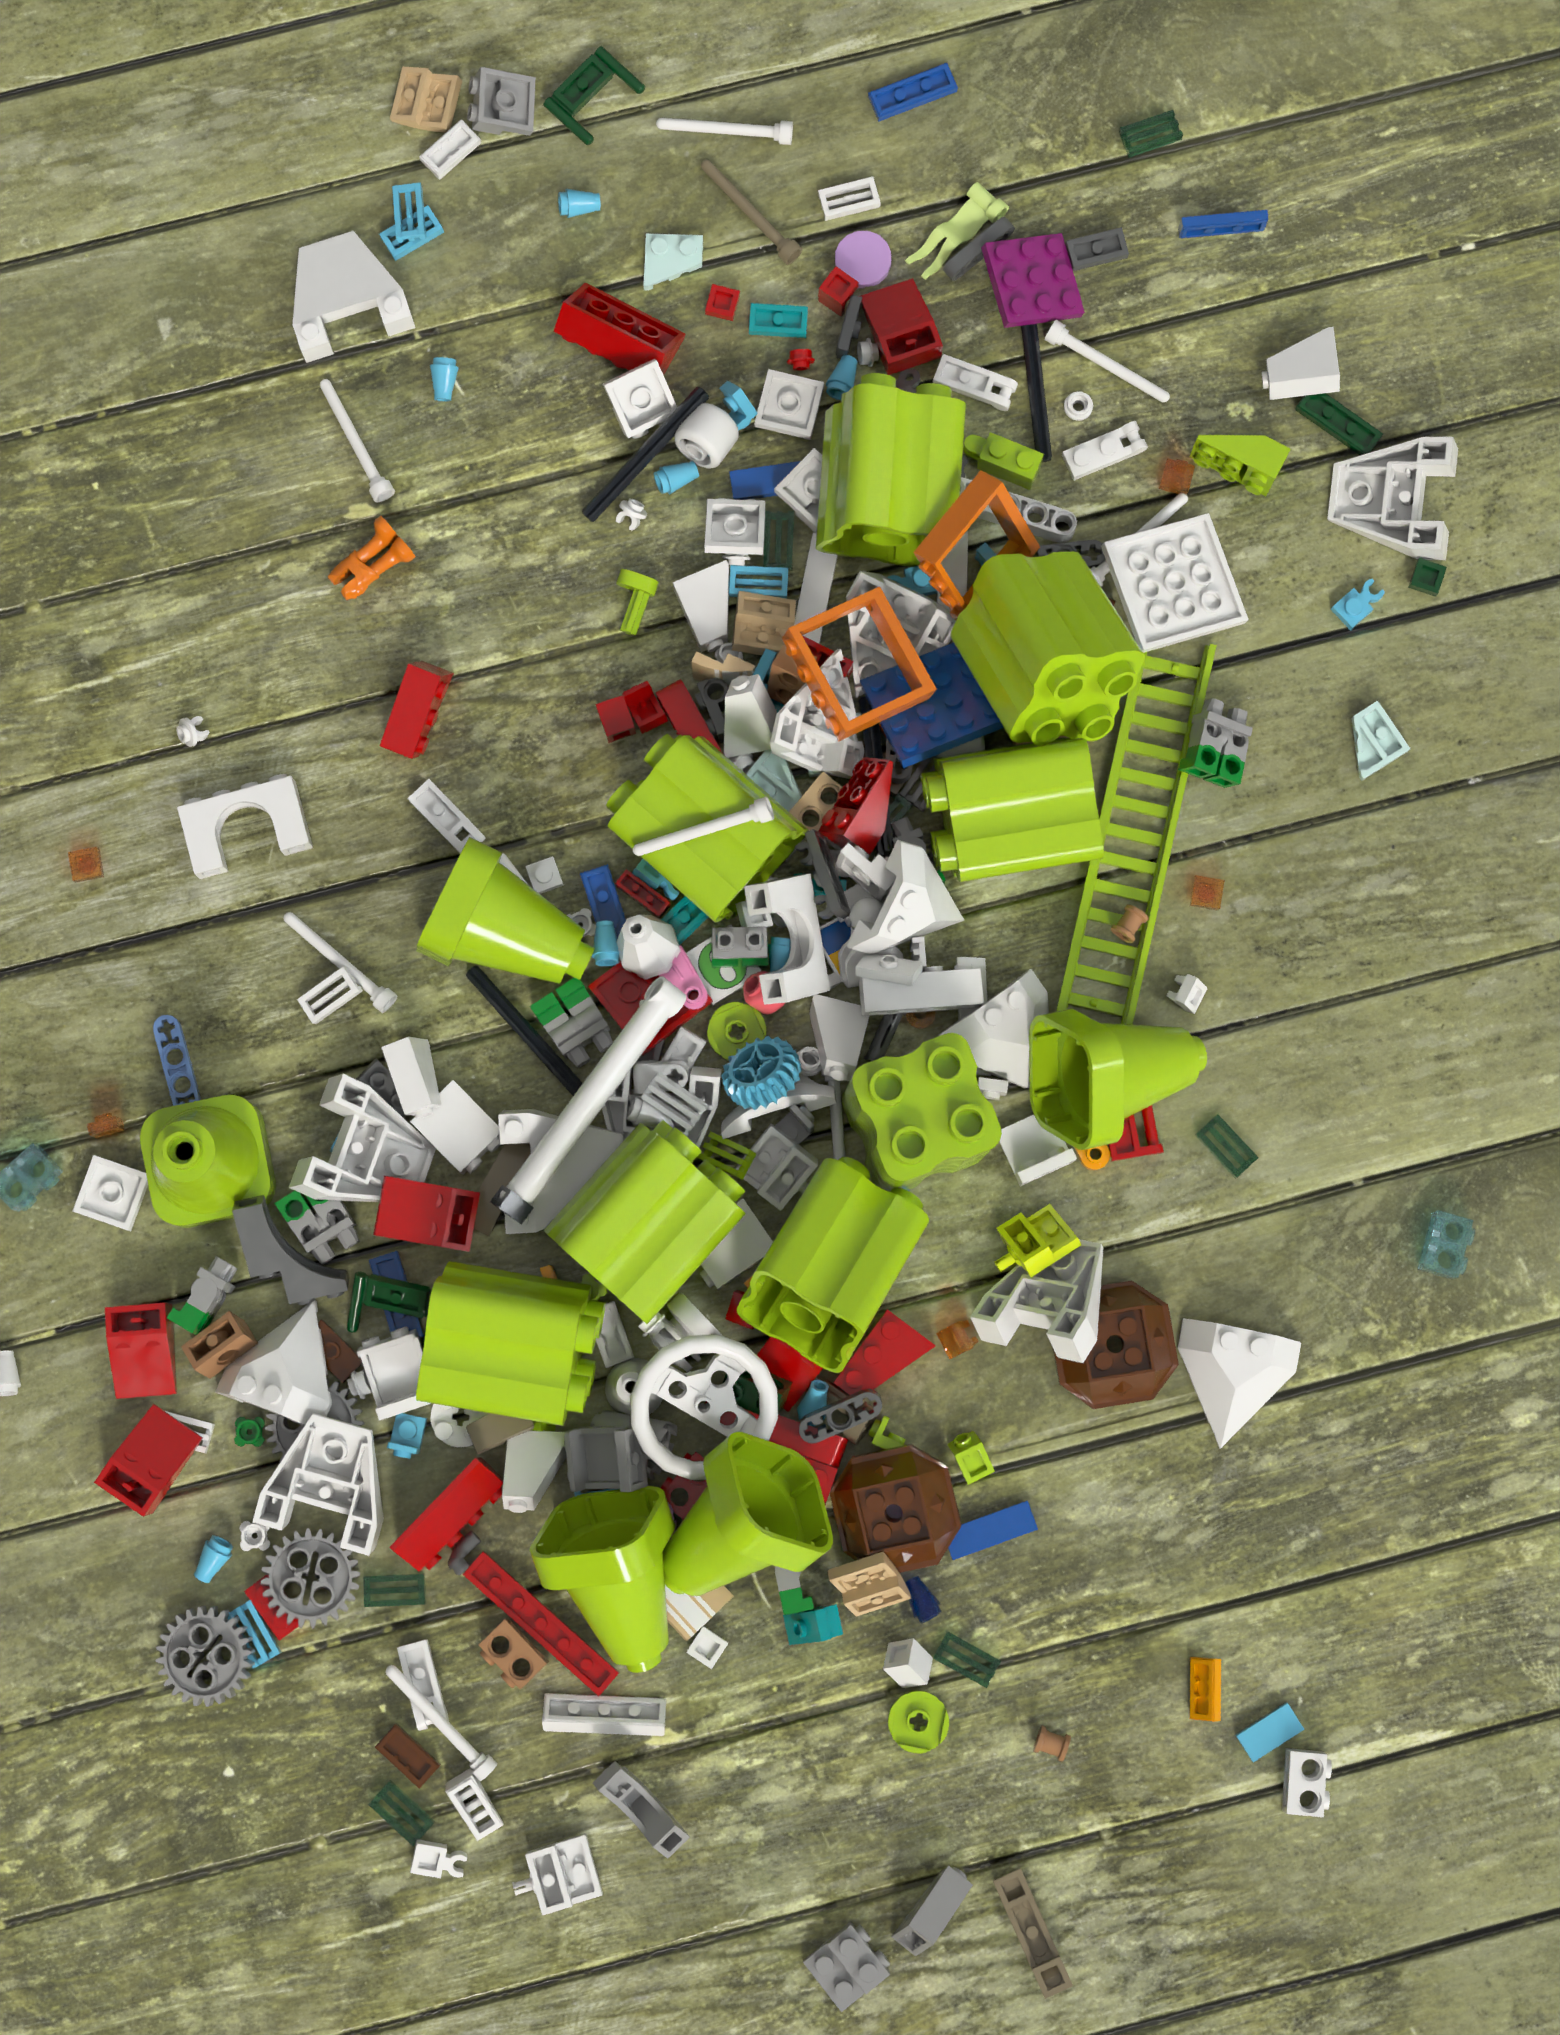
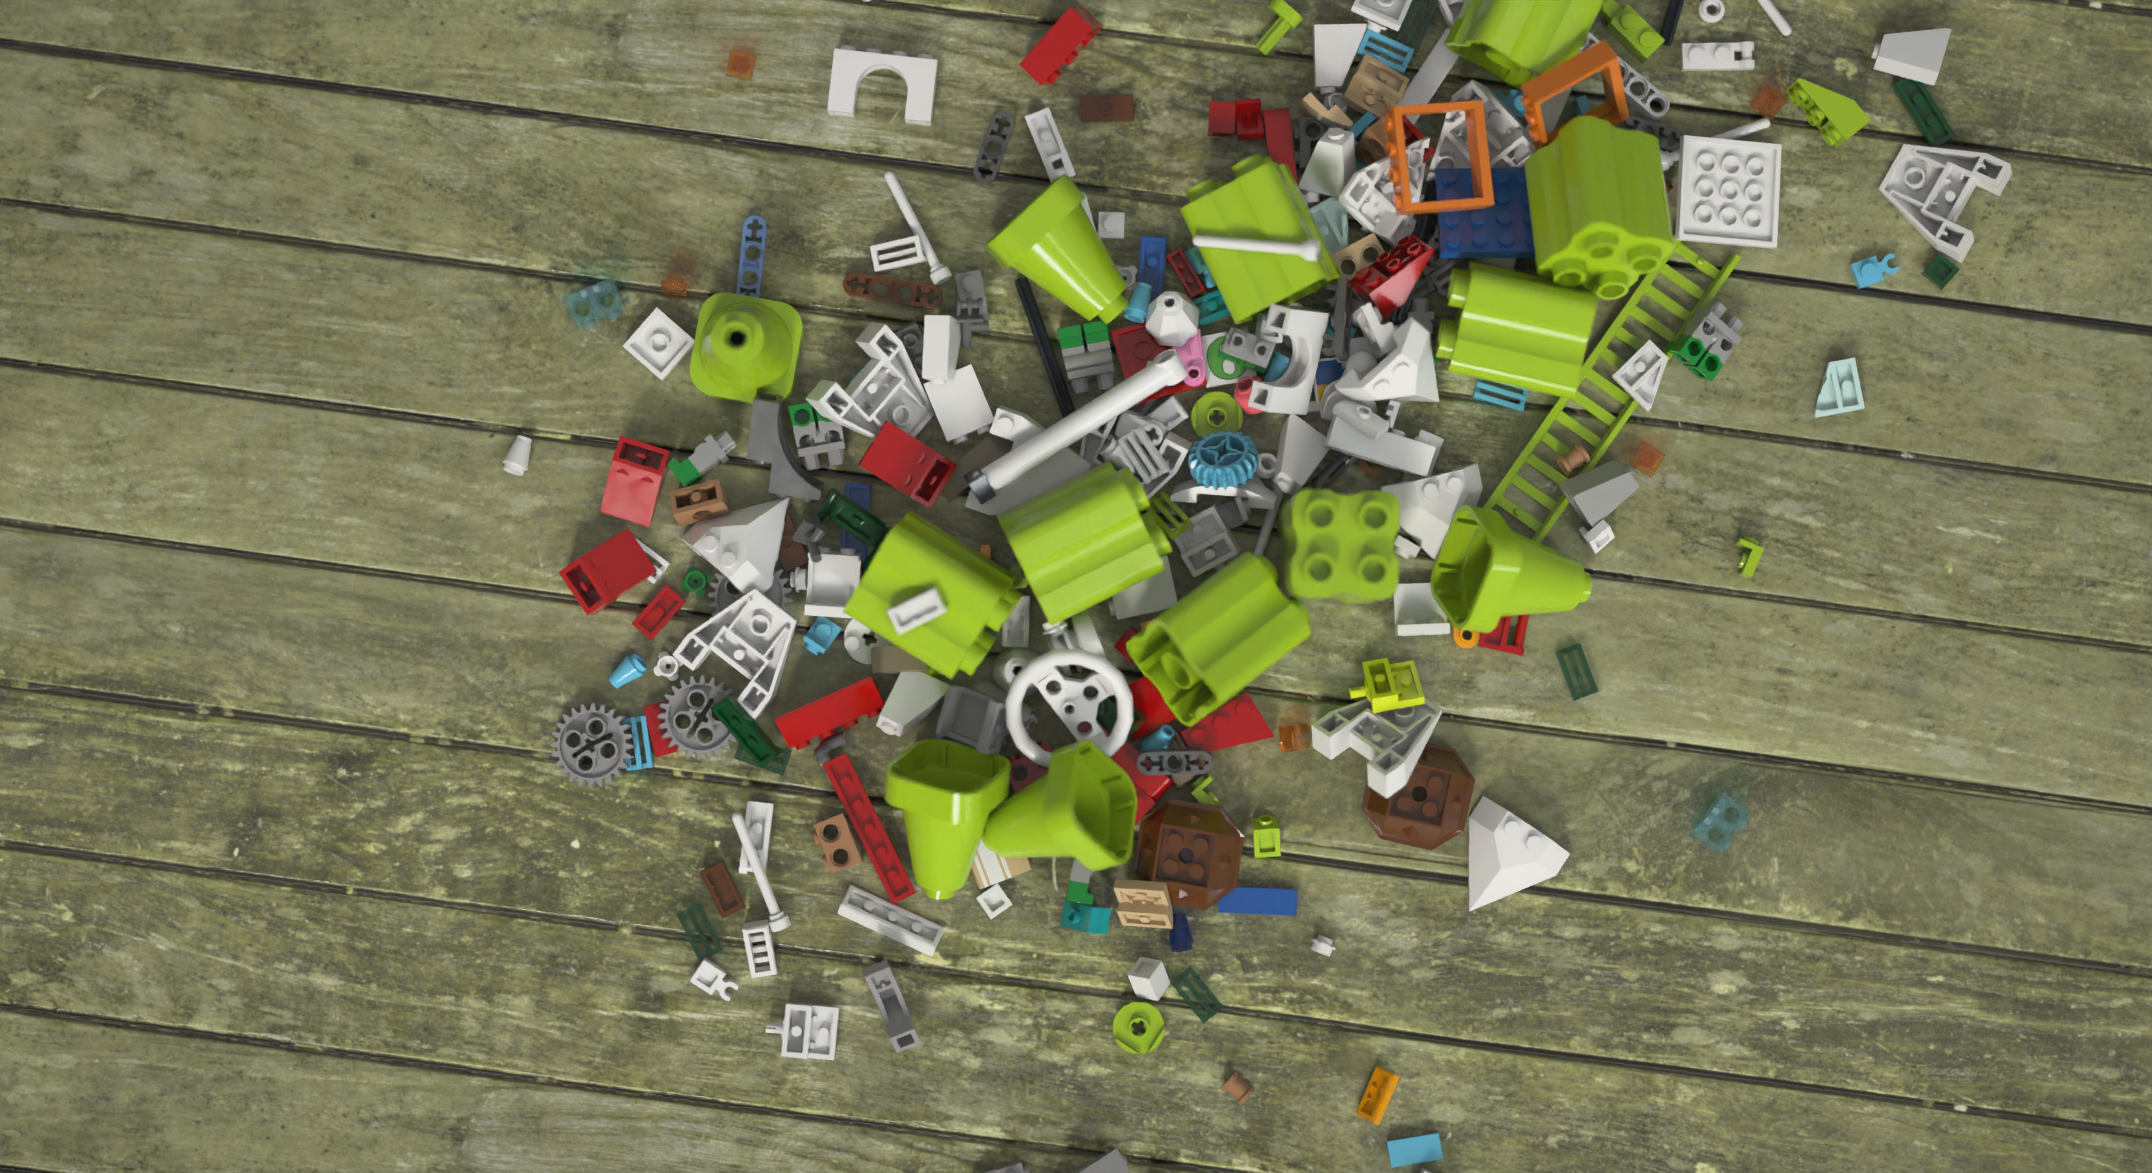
camera: 20 degrees right, 5 degrees up
none -> red plate [632,585,686,641]
none -> dark green tile [710,693,781,768]
none -> dark grey arm [792,512,827,563]
none -> reddish brown beam [843,273,943,309]
none -> white plate [887,587,947,635]
none -> dark grey arm [954,298,989,348]
none -> light grey plate [955,270,989,322]
none -> dark grey beam [974,111,1015,185]
none -> reddish brown plate [1081,94,1134,123]
none -> white plate [1311,935,1336,957]
none -> medium azure tile [1472,378,1529,412]
none -> light grey slope [1559,460,1639,528]
none -> white wing [1612,340,1668,412]
none -> lime bracket [1734,536,1764,578]

